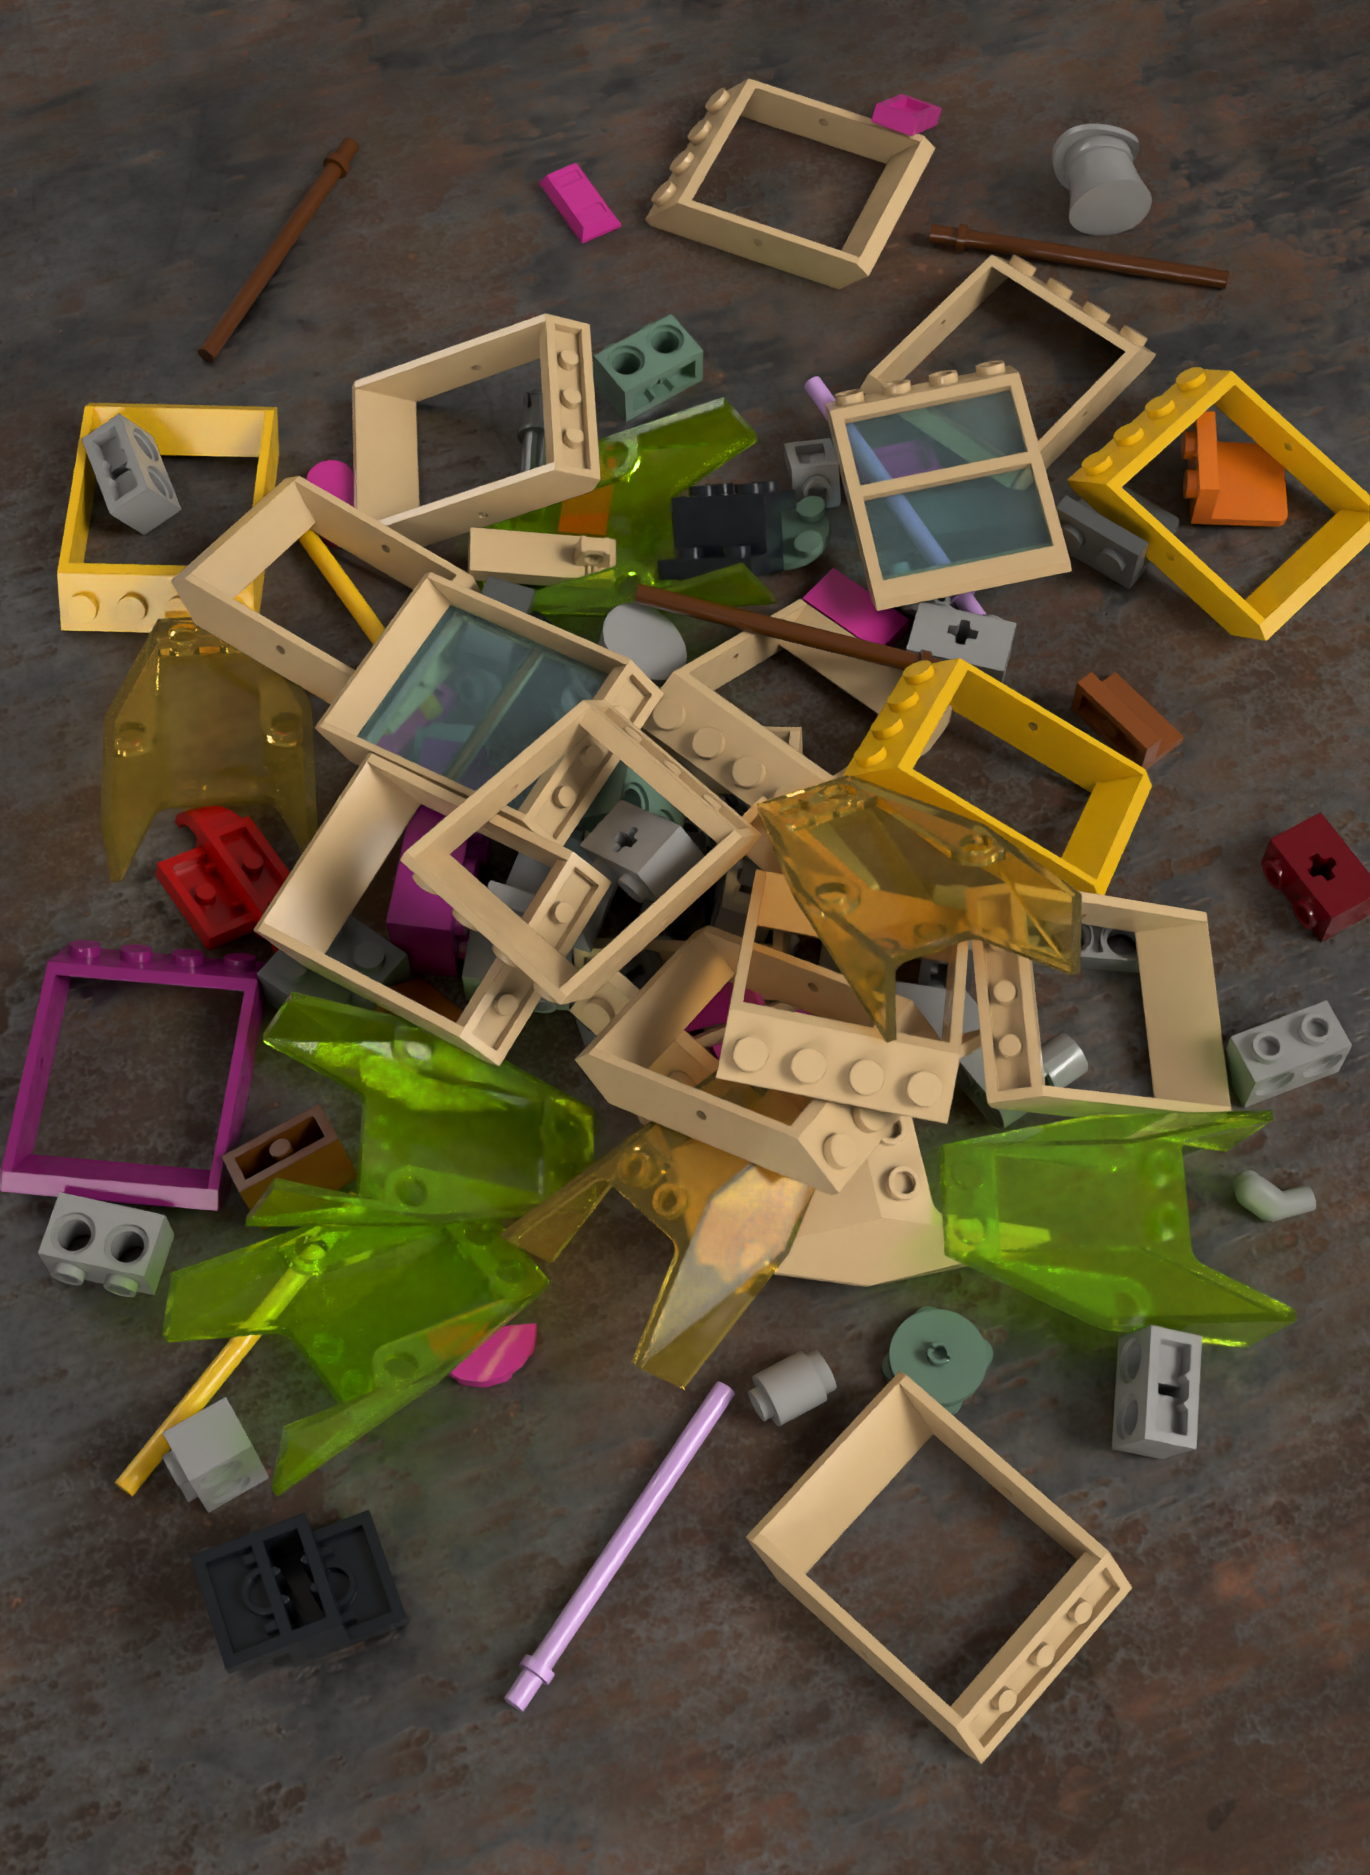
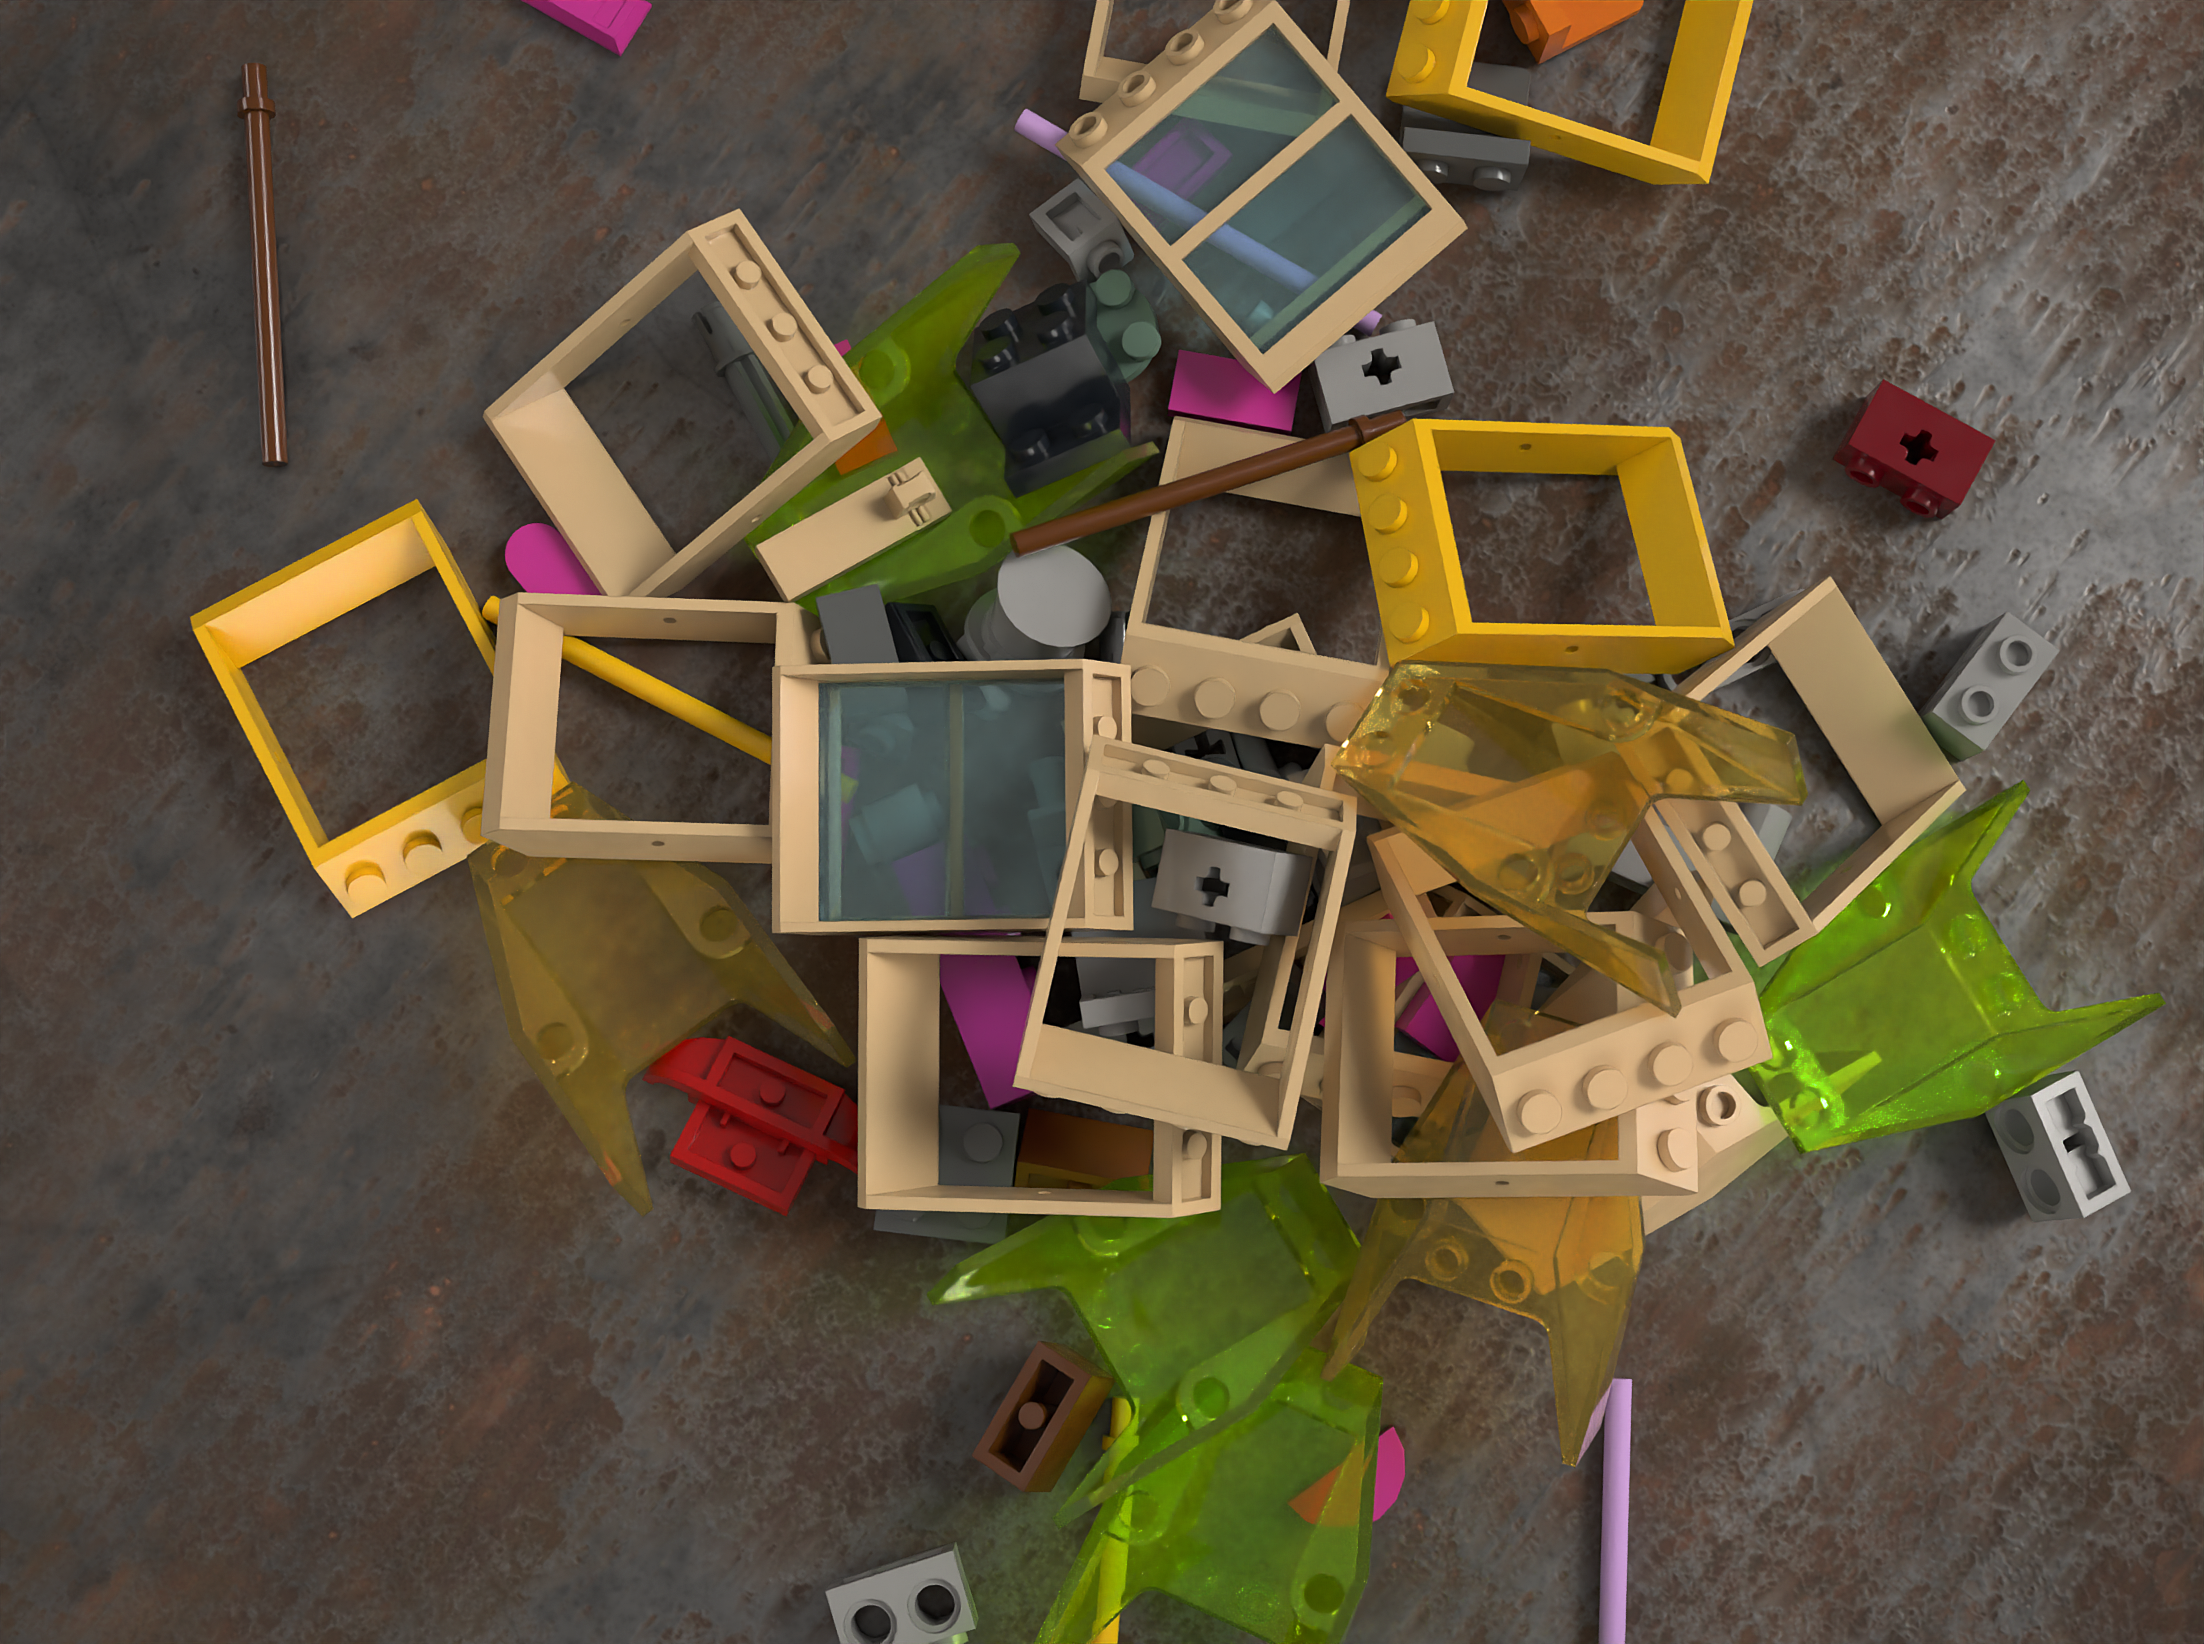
camera: 30 degrees left, 20 degrees up
magenta window [1,940,267,1211] -> none
light grey brick [82,413,182,535] -> none
sand green brick [594,314,703,422] -> none
tan window [746,1371,1132,1764] -> none
light grey brick [748,1349,837,1427] -> none
sand green piece [881,1306,993,1415] -> none
dark orange panel [1071,672,1184,770] -> none
light grey arm [1232,1170,1316,1222] -> none

